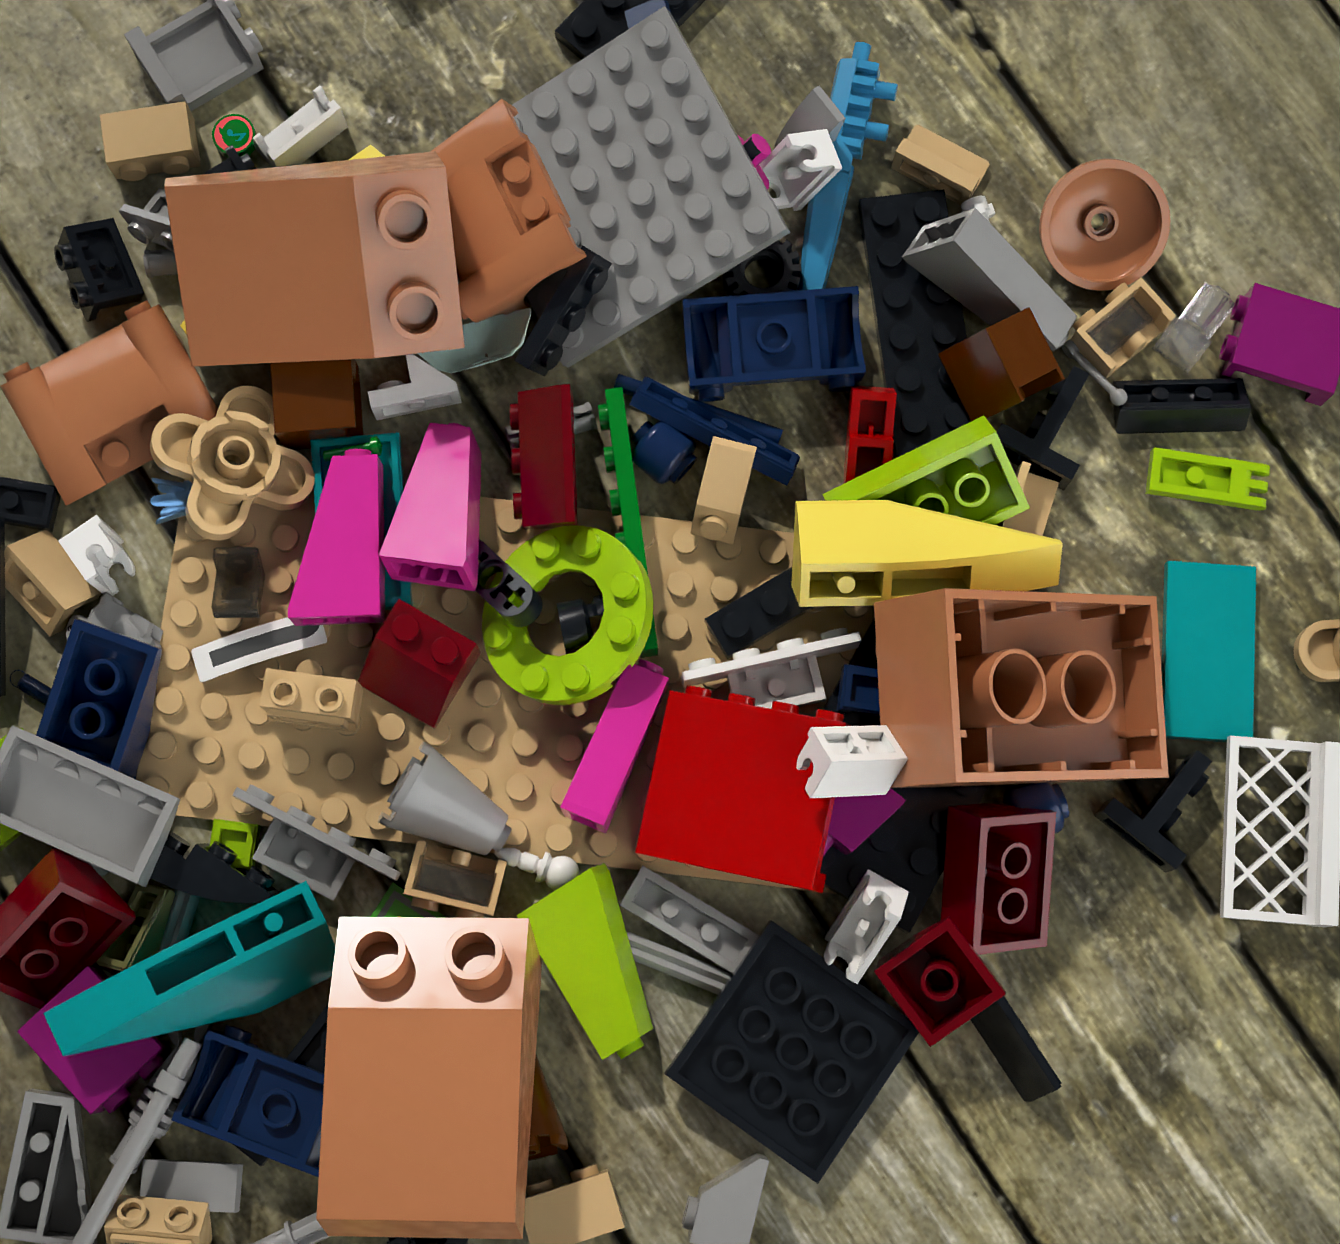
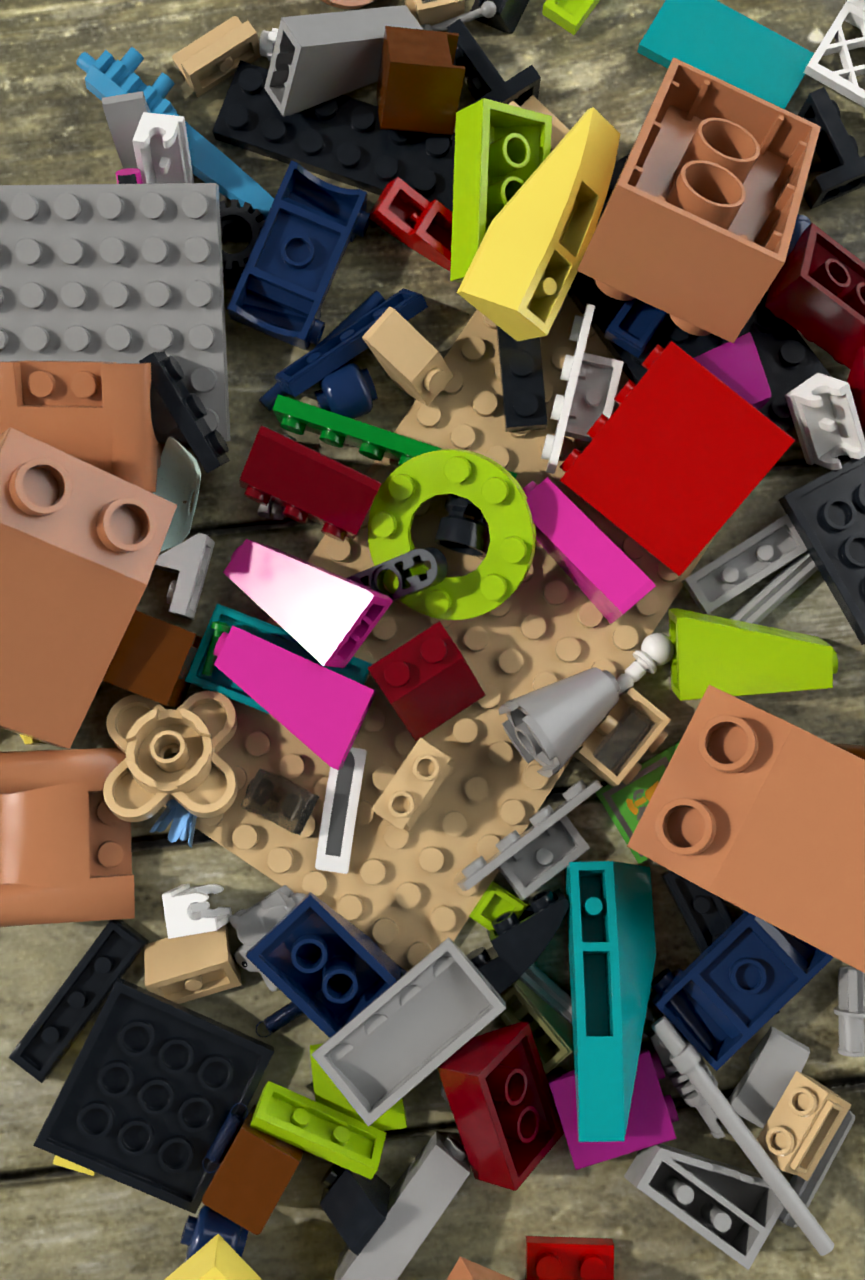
camera: 55 degrees left, 5 degrees up
white hinge [796,725,908,798] -> none

